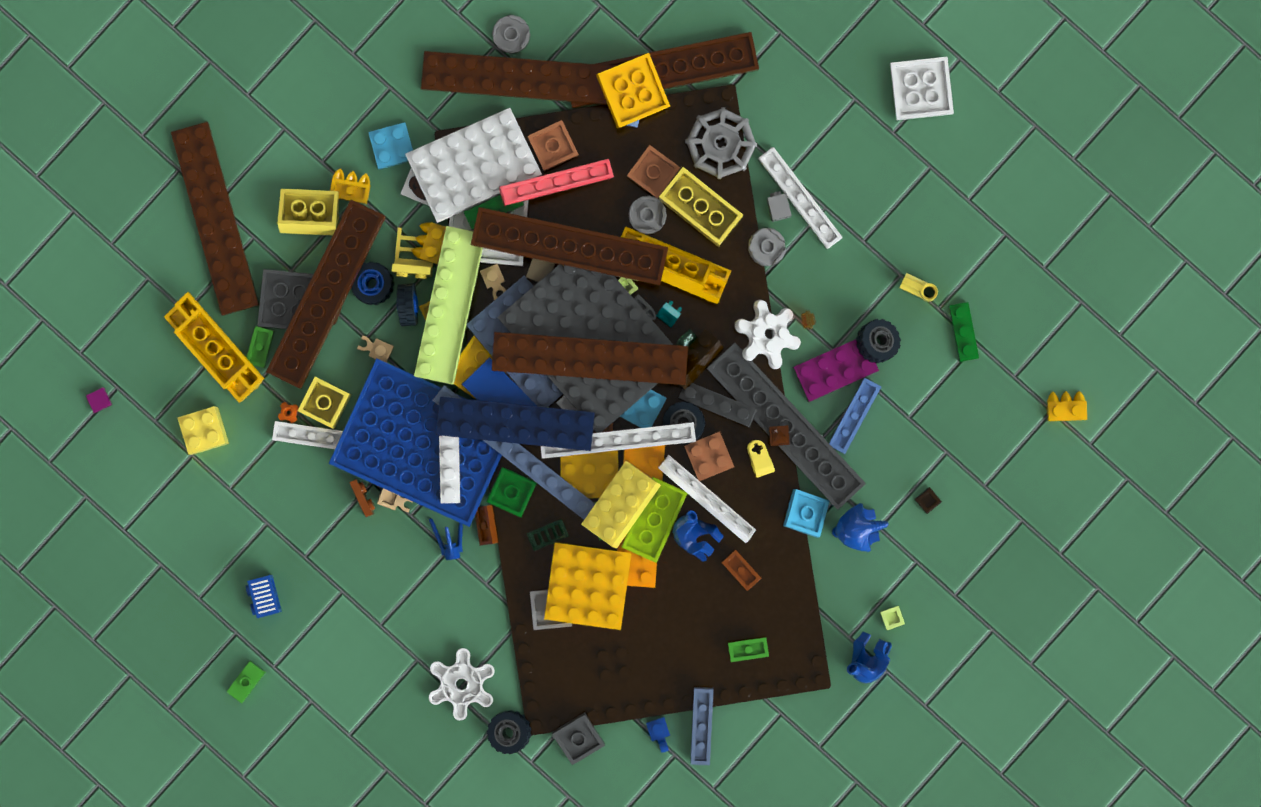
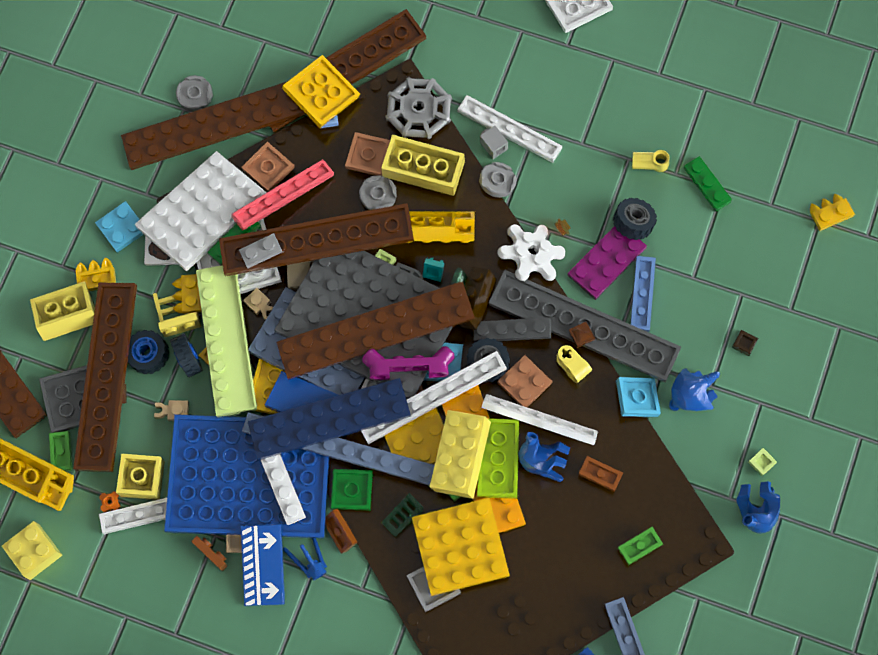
camera: 15 degrees left, 15 degrees down
none -> light grey plate [239,233,283,268]
none -> blue tile [241,523,285,606]
none -> magenta plate [362,346,455,380]

